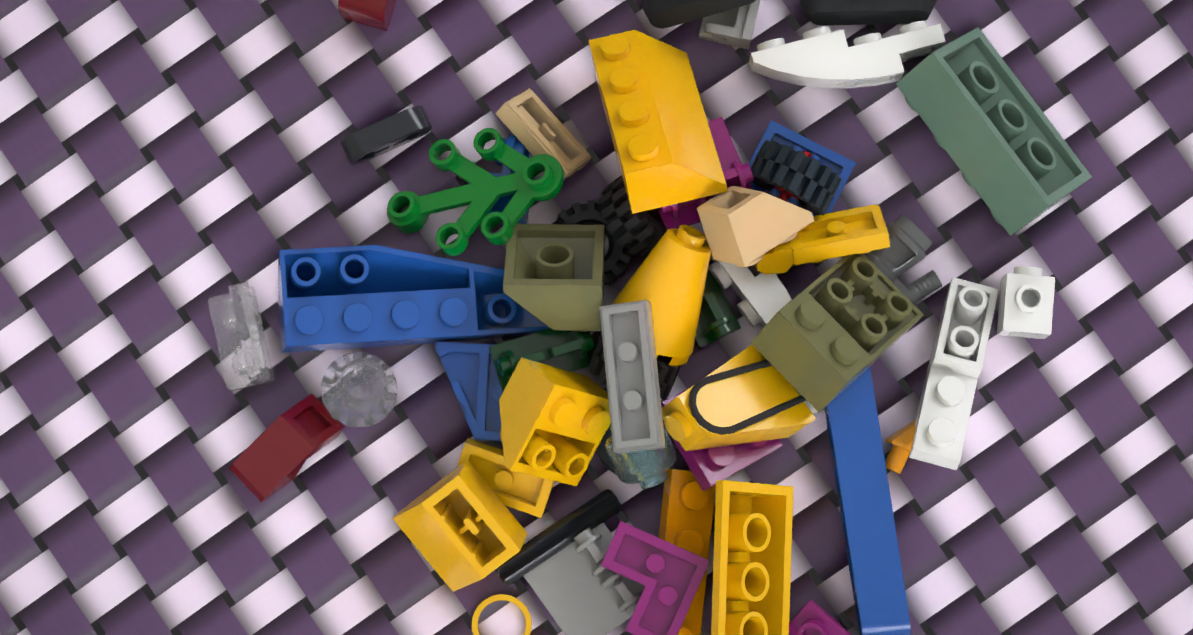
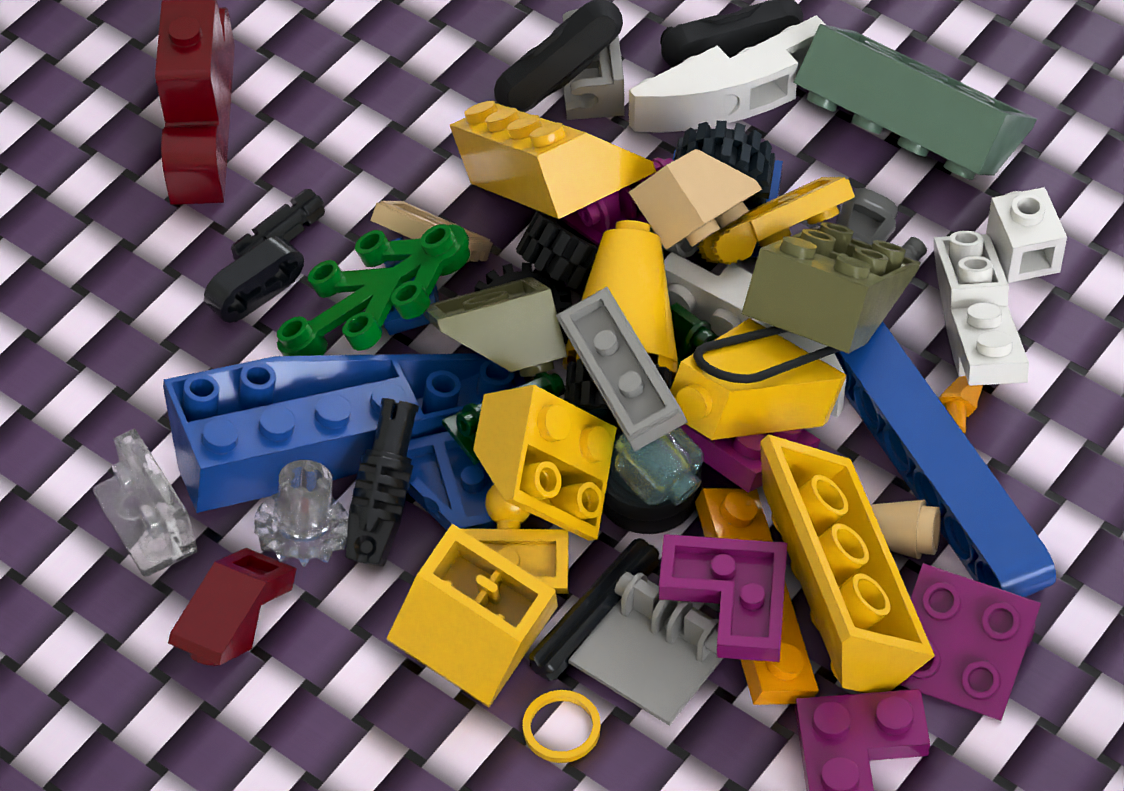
camera: 20 degrees left, 30 degrees down
none -> black axle [231,189,325,260]
none -> black hinge [346,398,419,566]
none -> tan cone [870,499,941,559]

